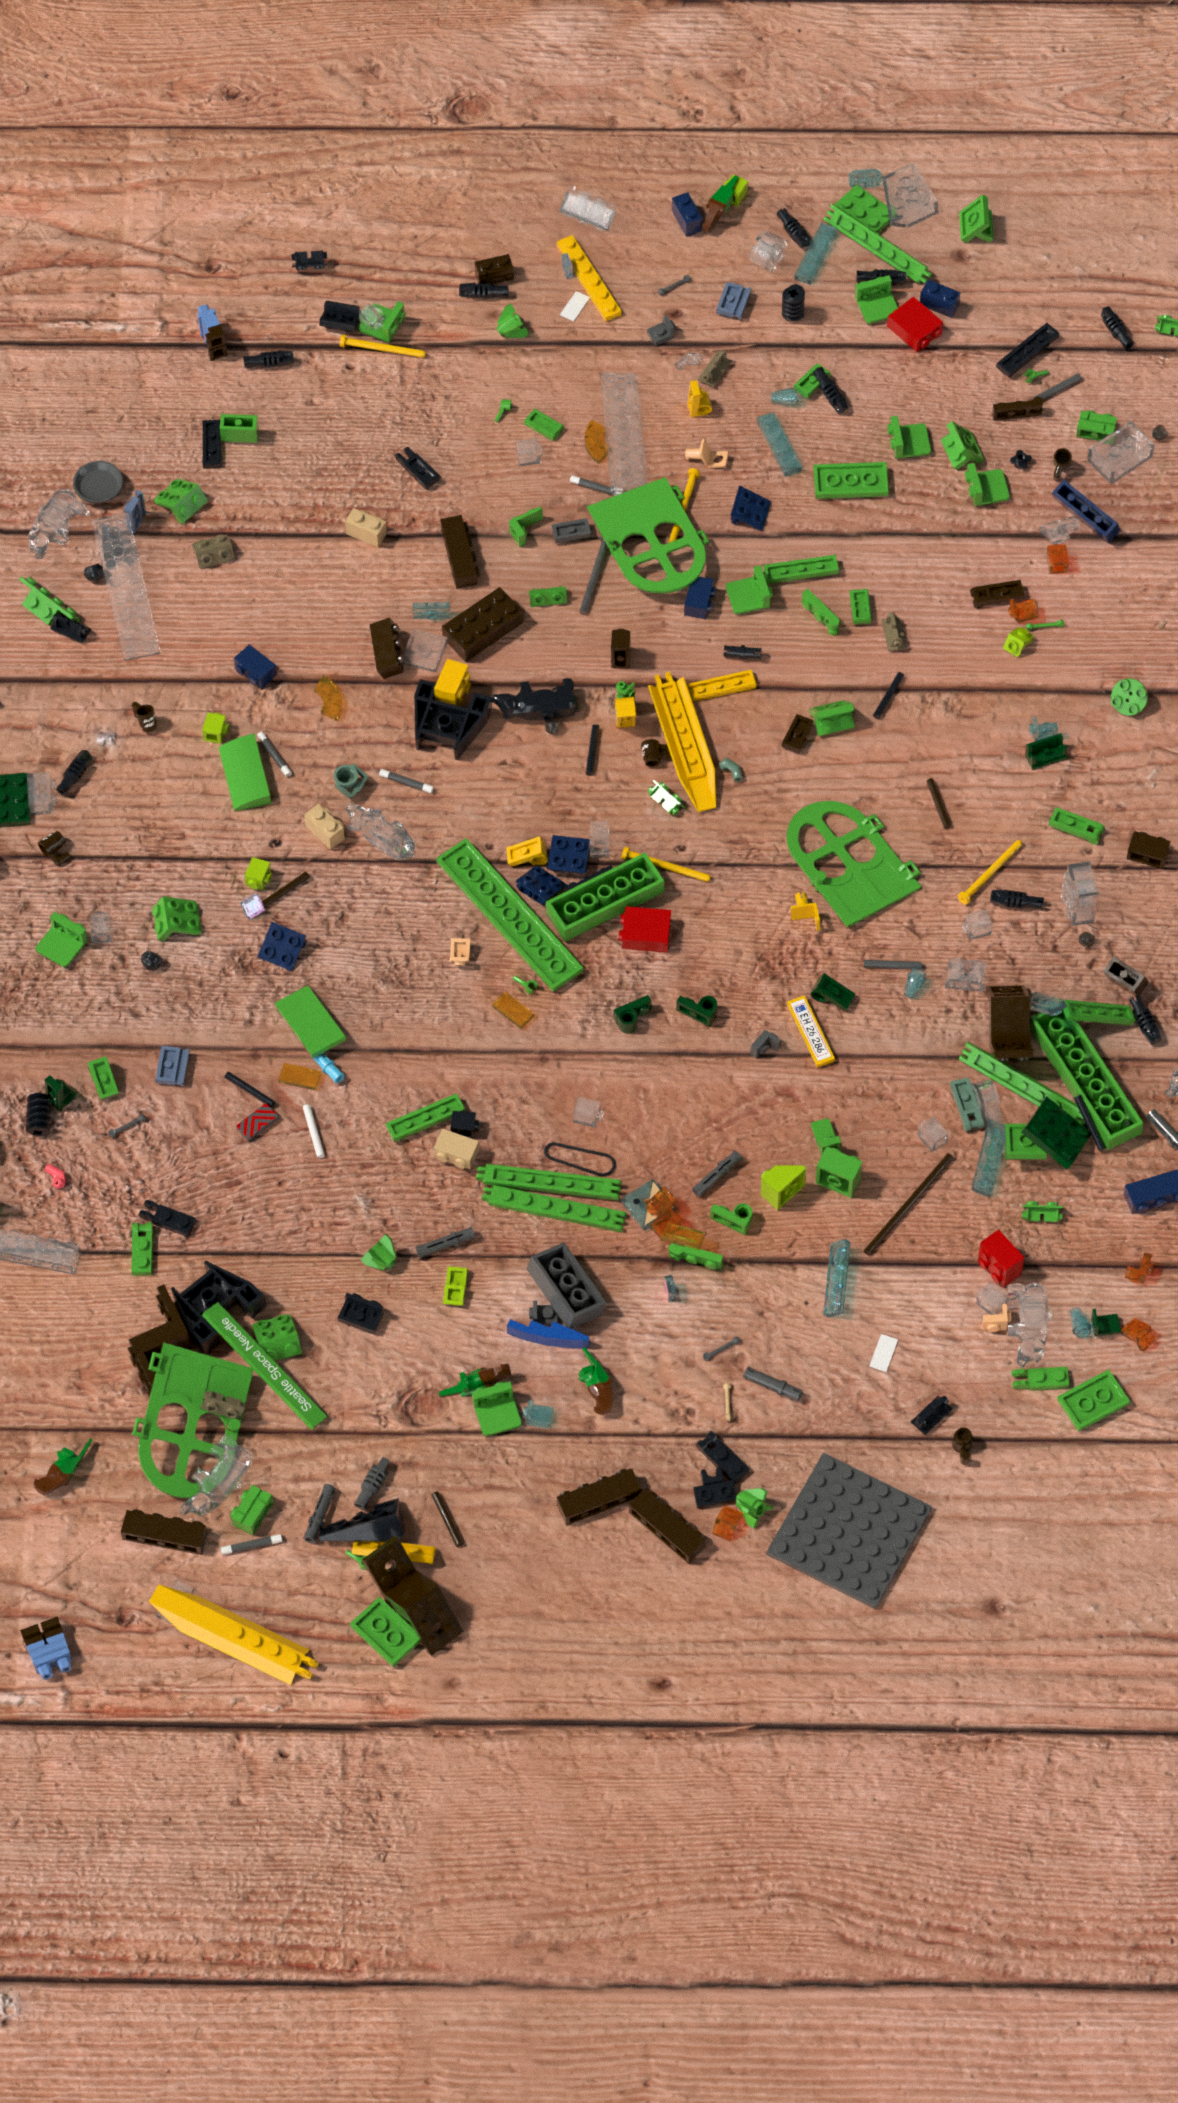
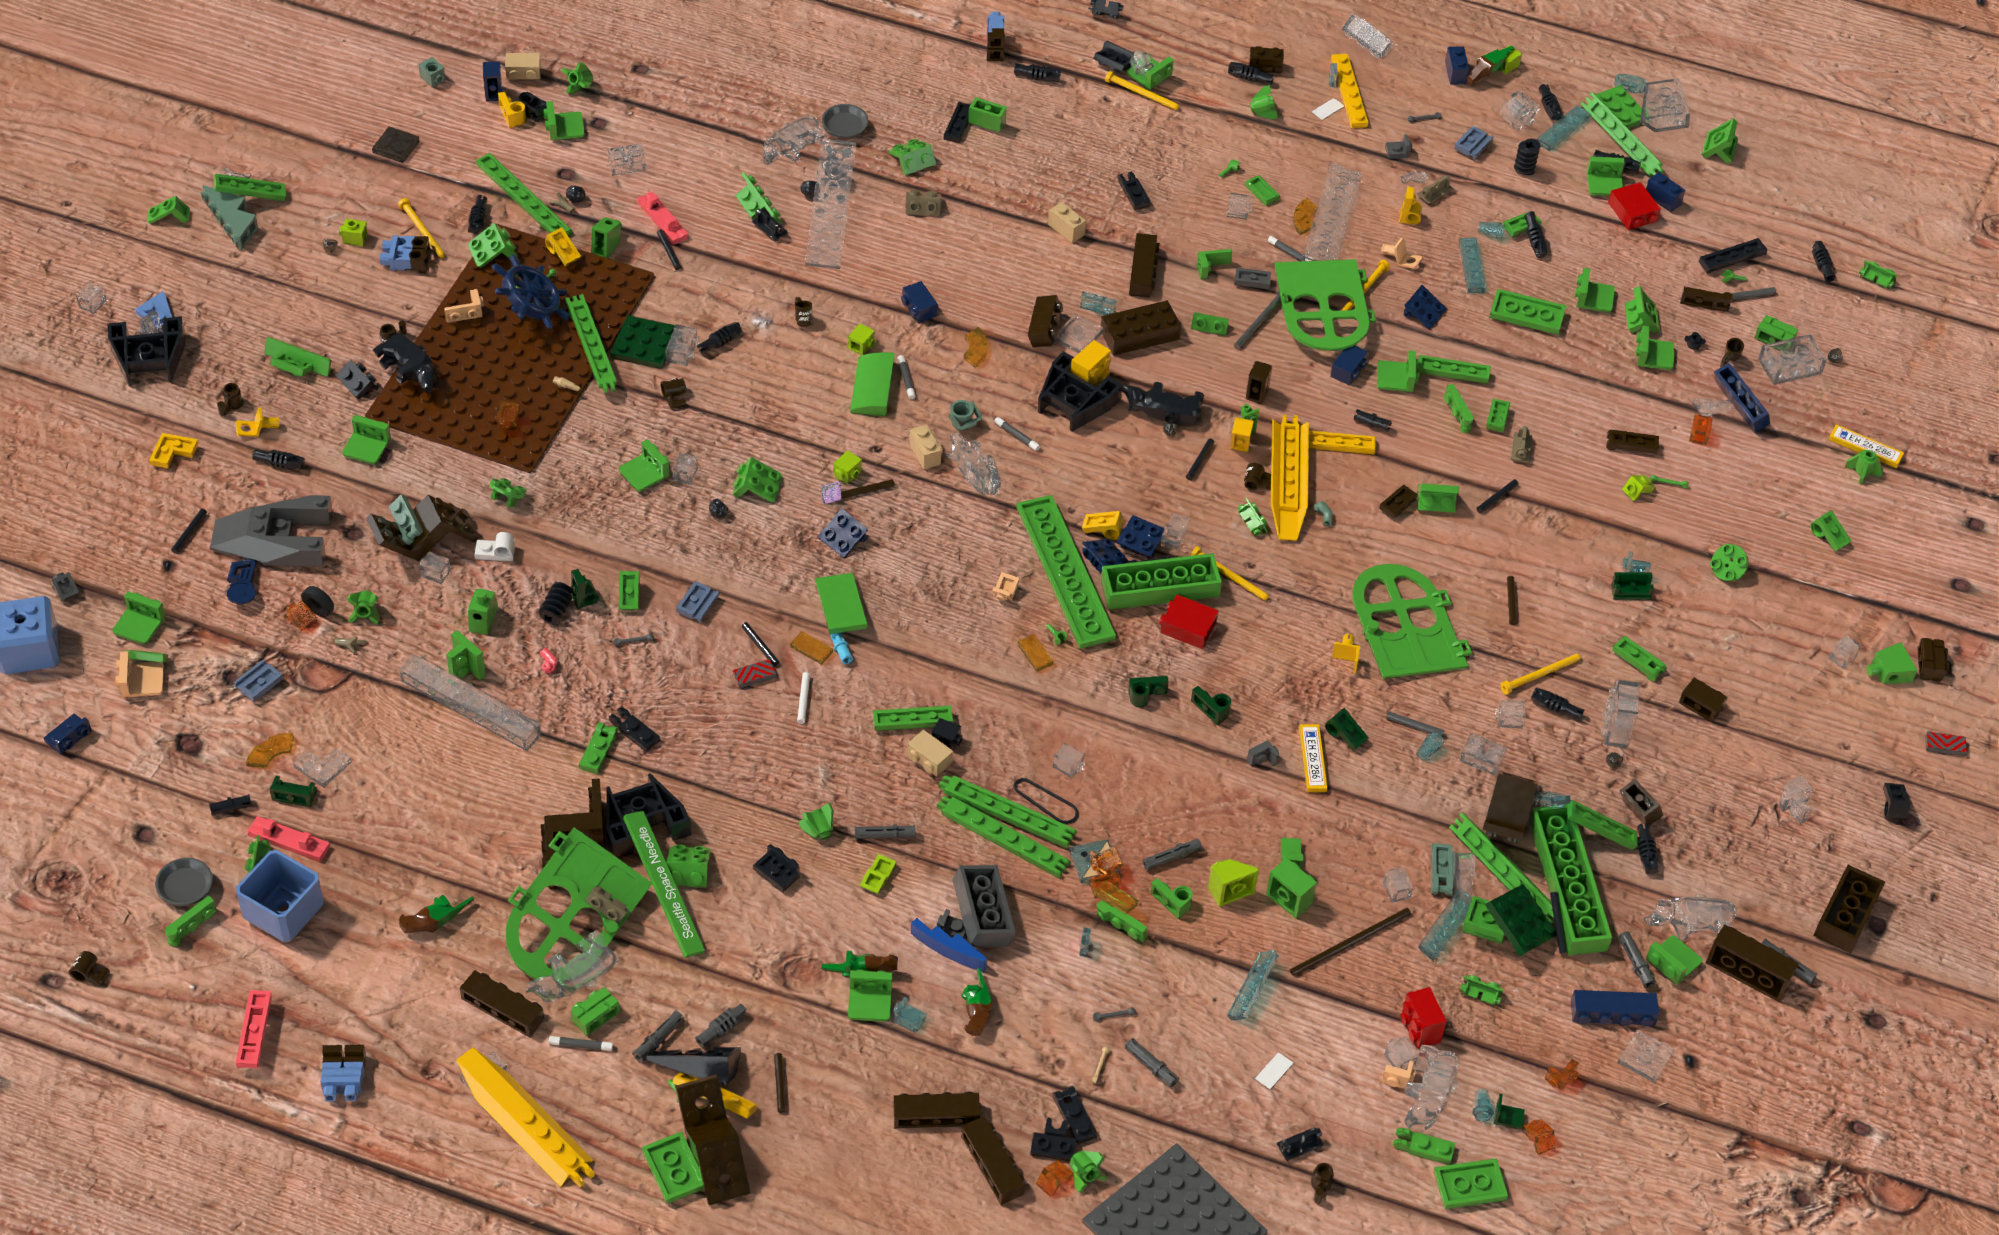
camera: 15 degrees right, 10 degrees down
sand blue plate [124,490,146,533] -> none
clear orange bracket [1008,598,1039,623] -> none

